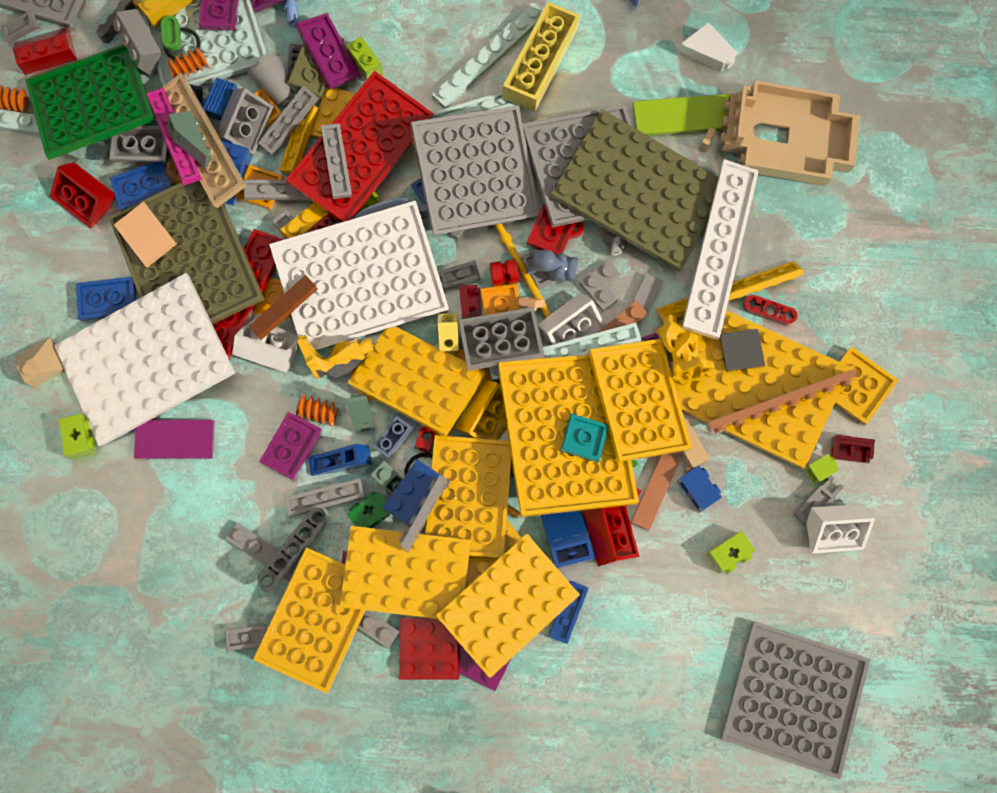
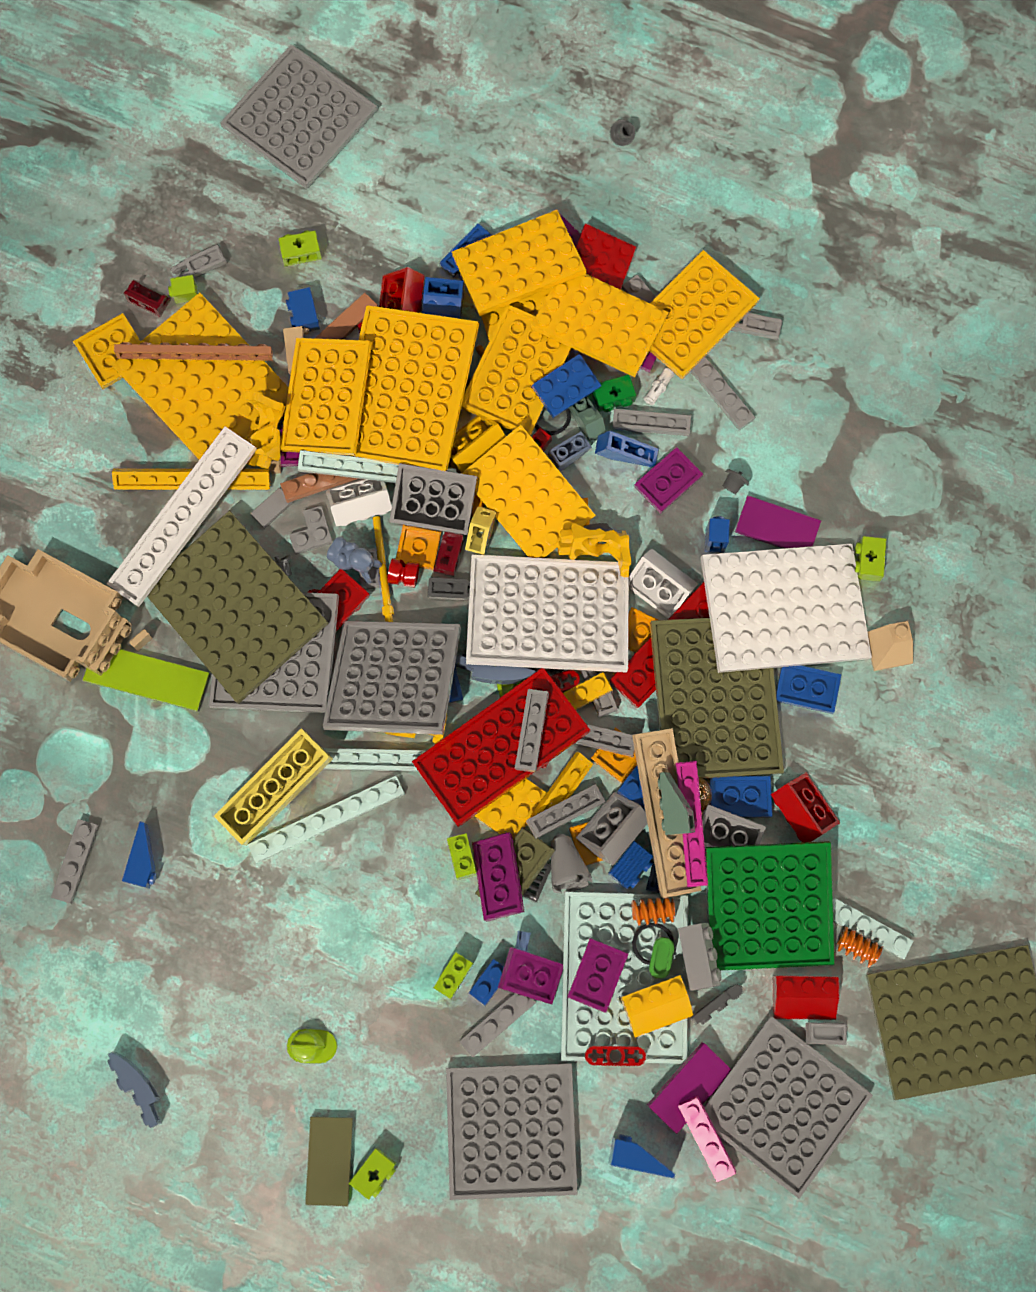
camera: 160 degrees left, 0 degrees up
light nougat tile [114,202,177,268] -> none
dark orange tile [249,275,318,340] -> none
dark grey beam [257,508,327,593] -> none
orange piece [296,394,339,426] -> none
sand green slope [346,394,375,433] -> none
light grey plate [399,475,447,553] -> none
light nougat plate [519,297,545,311] -> none
teal tile [560,413,608,463] -> none
white slope [679,22,737,72] -> none
dark grey tile [720,329,765,372] -> none
red beam [743,295,798,326] -> none
white slope [806,504,875,554] -> none
none -> white pin [644,368,675,406]
none -> blue brick [704,516,730,553]
none -> dark grey piece [722,469,749,495]

